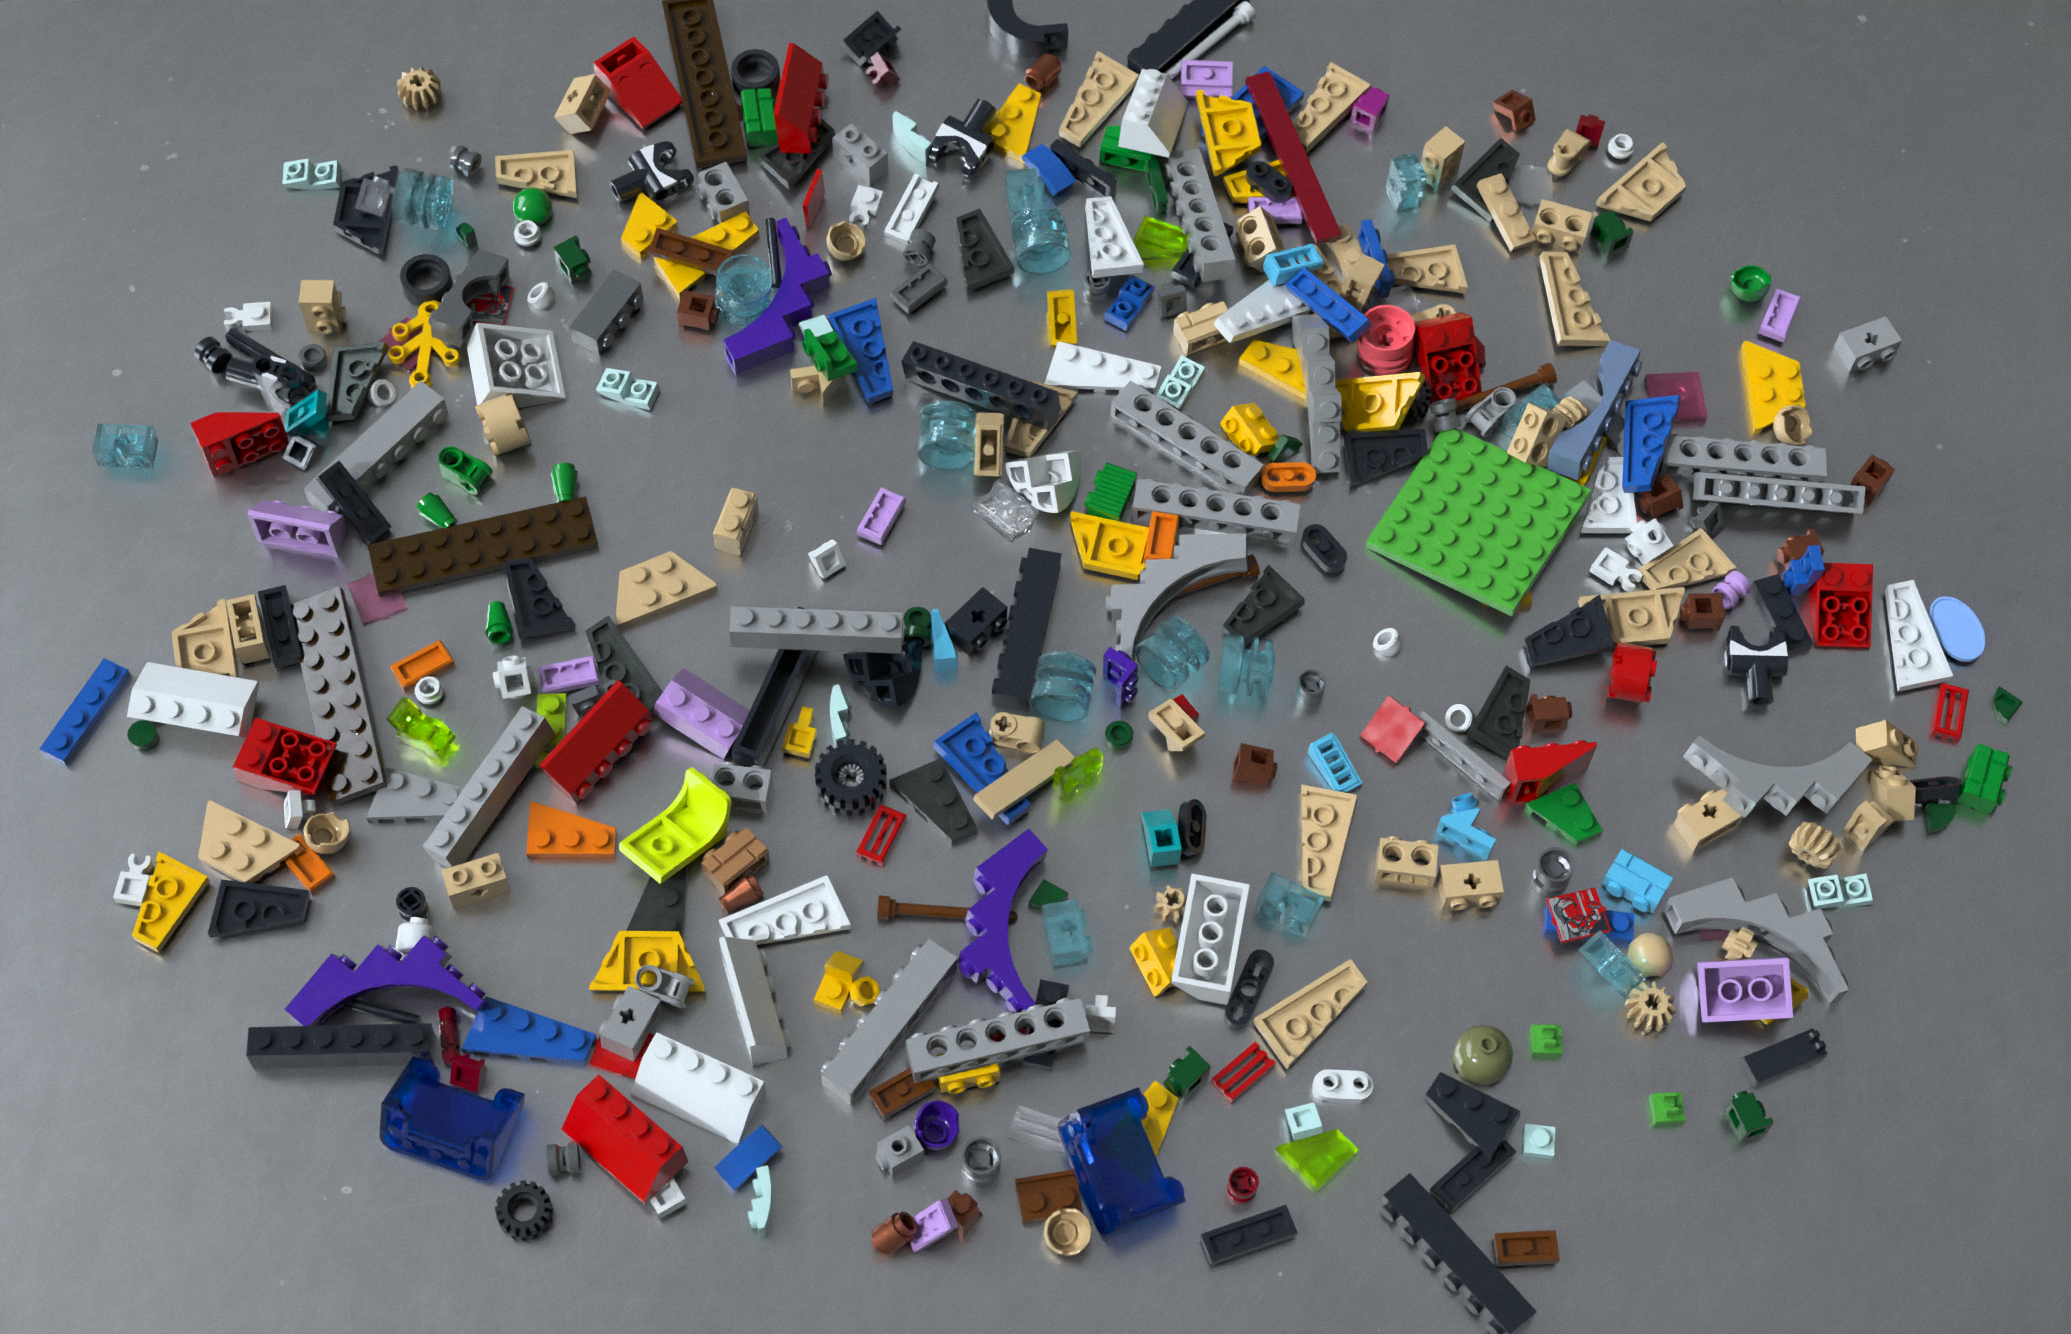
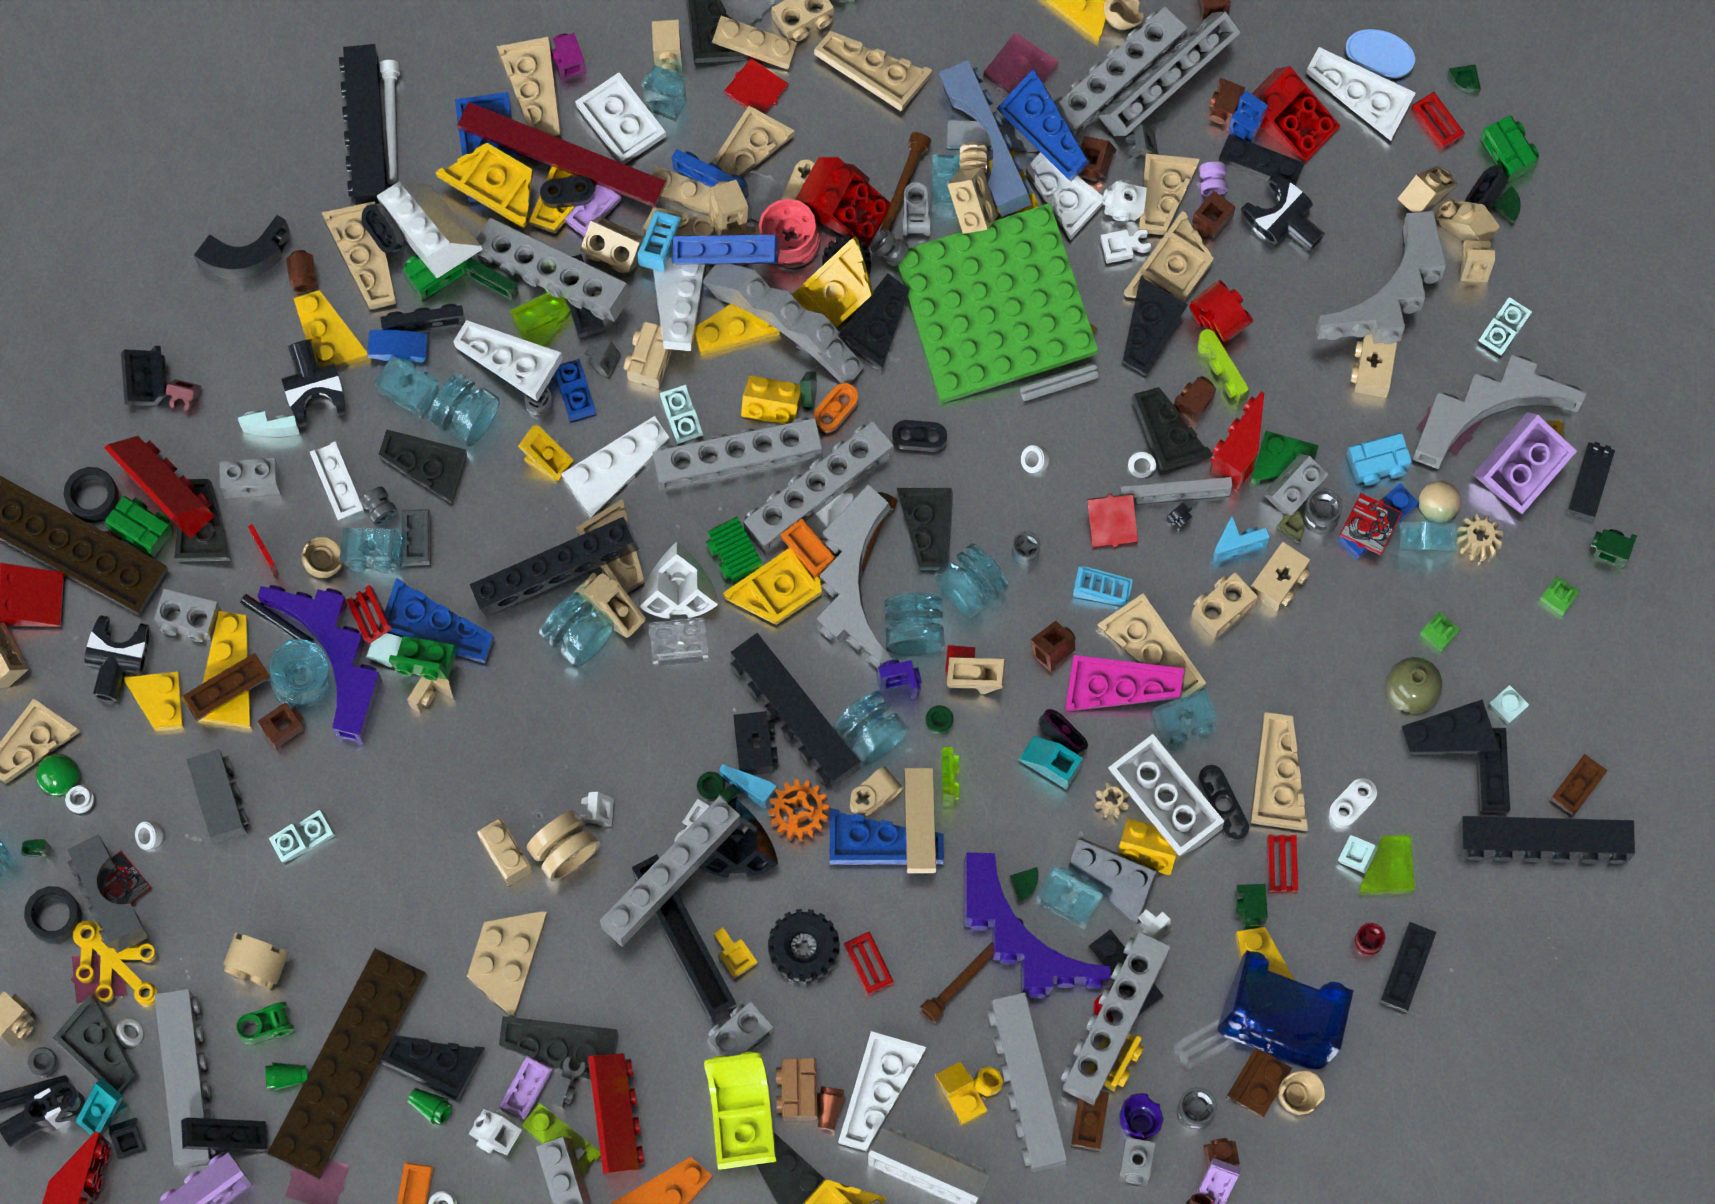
camera: 45 degrees left, 10 degrees up
white slope [466,323,566,408] -> none
green cone [551,463,578,502] -> none
dark green brick [553,236,592,284] -> none
lavender slope [652,668,750,760] -> none
light aqua slope [830,684,852,748] -> none
white plate [849,185,883,231] -> none
lavender plate [856,487,906,545] -> none
pearl dark grey wing [889,758,978,845] -> none
lavender plate [1181,60,1233,99] -> none
dark azure plate [1451,793,1480,814] -> none
tan gear [1721,926,1758,960] -> none
tan gear [1788,822,1841,869] -> none
none -> clear light blue brick [339,529,406,573]
none -> red tile [347,585,392,644]
none -> black plate [361,204,404,253]
none -> tan wheel [526,810,600,881]
none -> white plate [575,73,666,164]
none -> red piece [724,58,789,114]
none -> orange gear [768,779,831,842]
none -> light grey axle [1019,363,1099,401]
none -> dark pink wing [1065,655,1186,712]
none -> wing [1069,838,1159,924]
none -> black plate [1167,502,1193,527]
none -> lime plate [1198,329,1250,404]
none -> light grey brick [1263,454,1329,516]
none -> olive tile [1276,509,1304,544]

